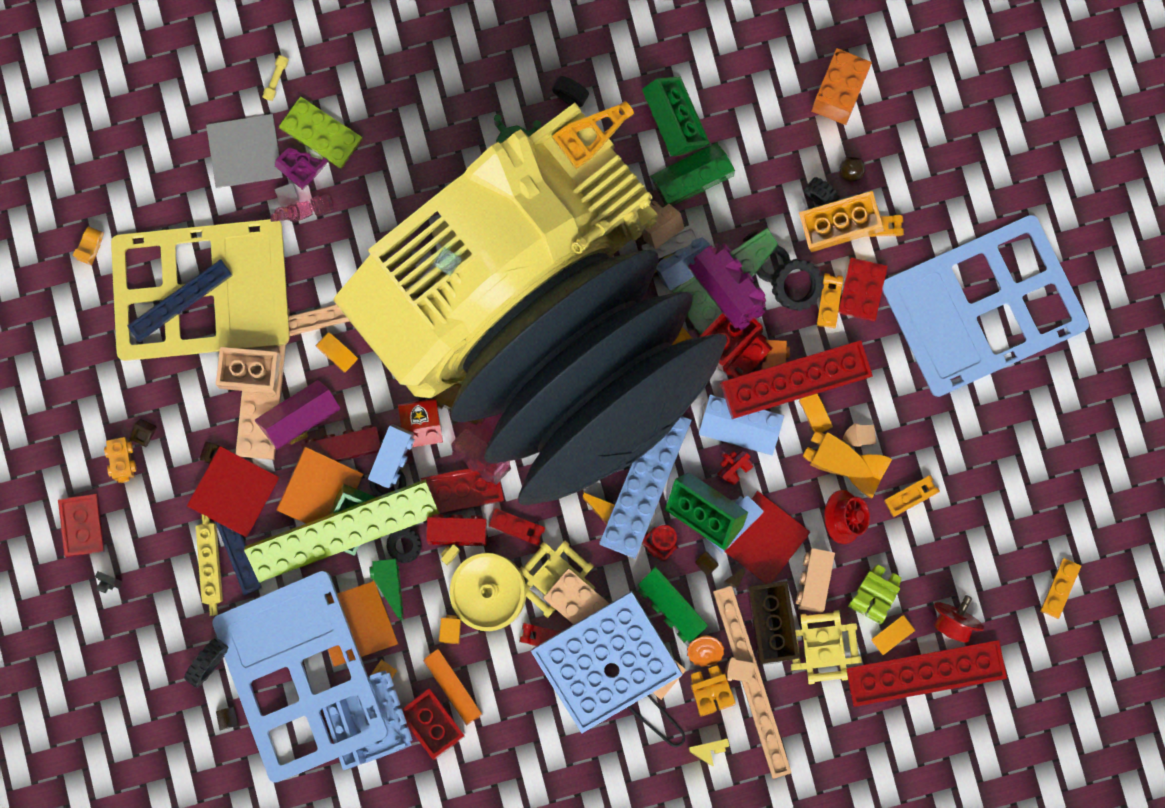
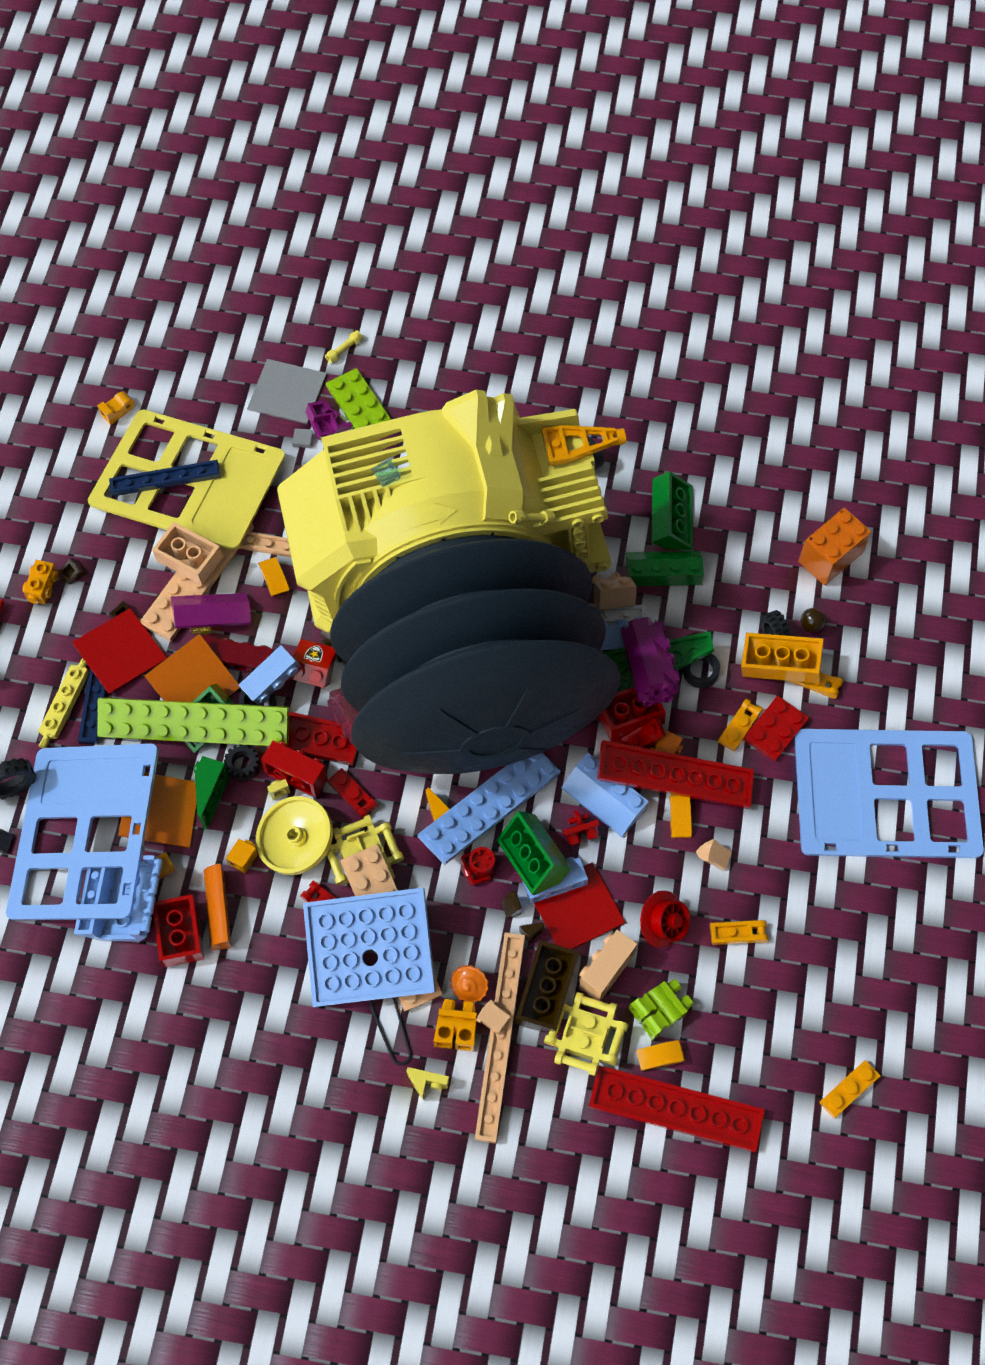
camera: 25 degrees right, 15 degrees down
clear pink piece [270,195,334,222] -> none
green slope [638,567,708,644] -> none
black tyre [771,259,824,311] -> none
light orange hips [802,431,892,499] -> none
red piece [933,595,985,643] -> none

